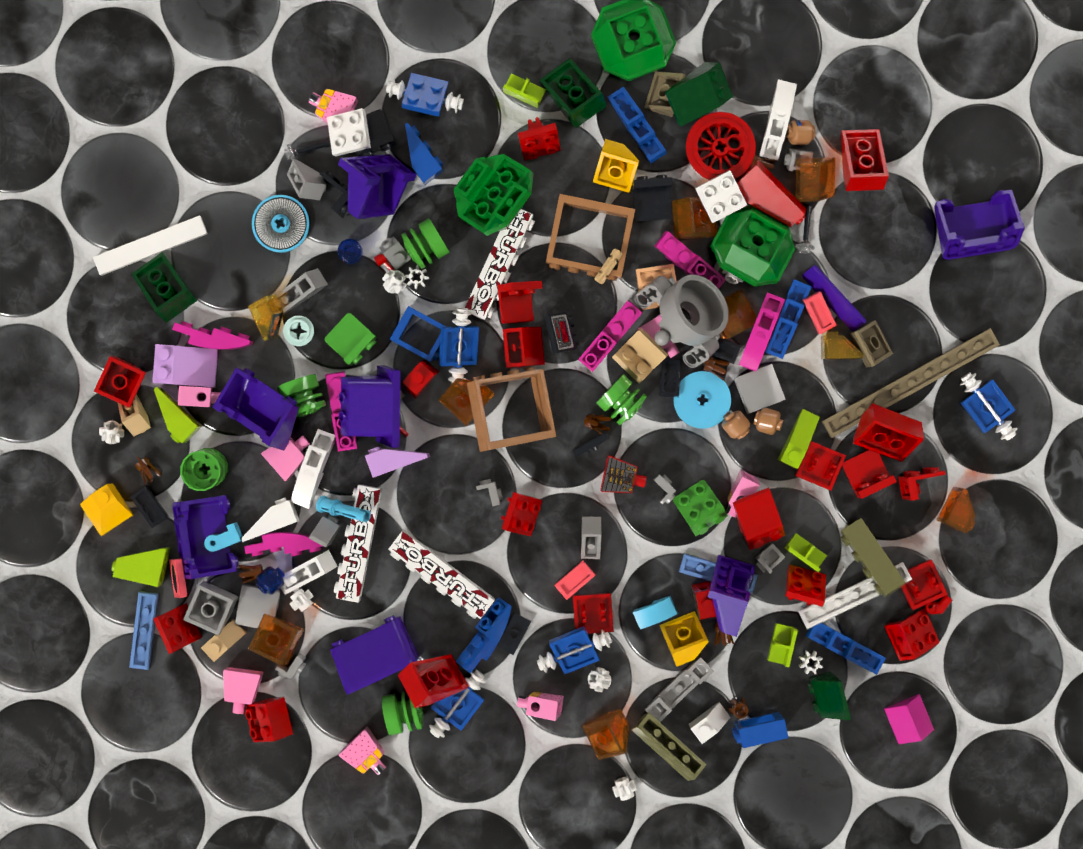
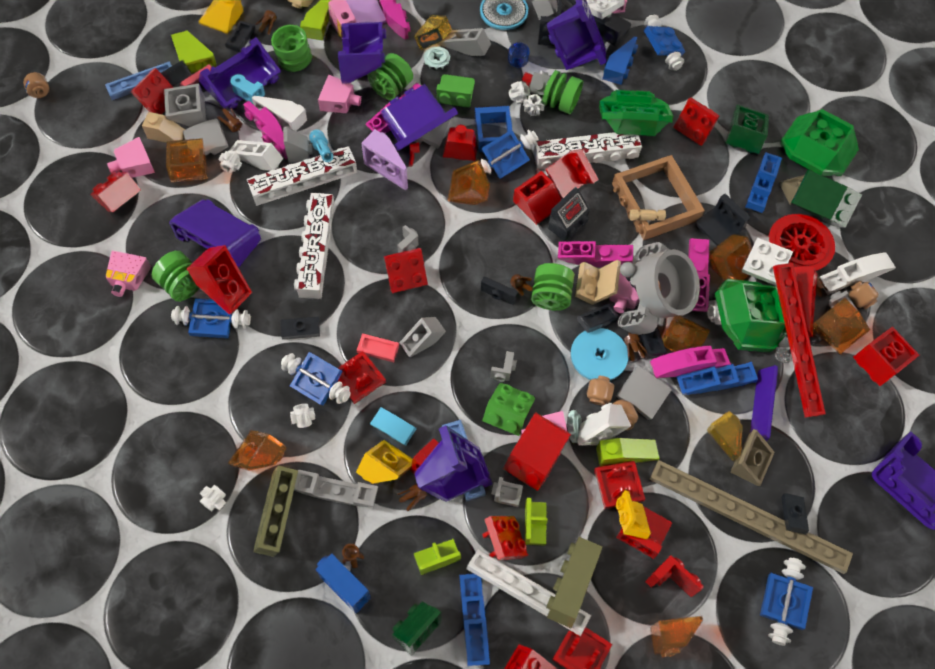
camera: 55 degrees right, 25 degrees down
clear blue head [255,566,285,595] -> none
light grey bracket [275,653,306,679] -> none
white slope [291,429,336,509] -> none
blue slope [455,597,511,673] -> none
medium nougat window [467,367,556,452] -> none
lime panel [503,74,546,108] -> none
bright pink torso [517,692,564,721] -> none
yellow slope [593,139,639,193] -> none
torso [600,455,647,493] -> none
white slope [689,702,731,744] -> none
white gear [799,650,823,674] -> none
coral tile [802,291,837,334] -> none
red slope [853,403,924,462] -> none
none -> medium nougat head [23,72,50,98]
none -> black plate [161,60,193,86]
none -> light aqua gear [567,410,582,443]
none -> white slope [577,403,631,445]
none -> yellow bracket [616,490,651,539]
none -> red tile [773,263,826,418]
none -> black plate [781,493,809,535]

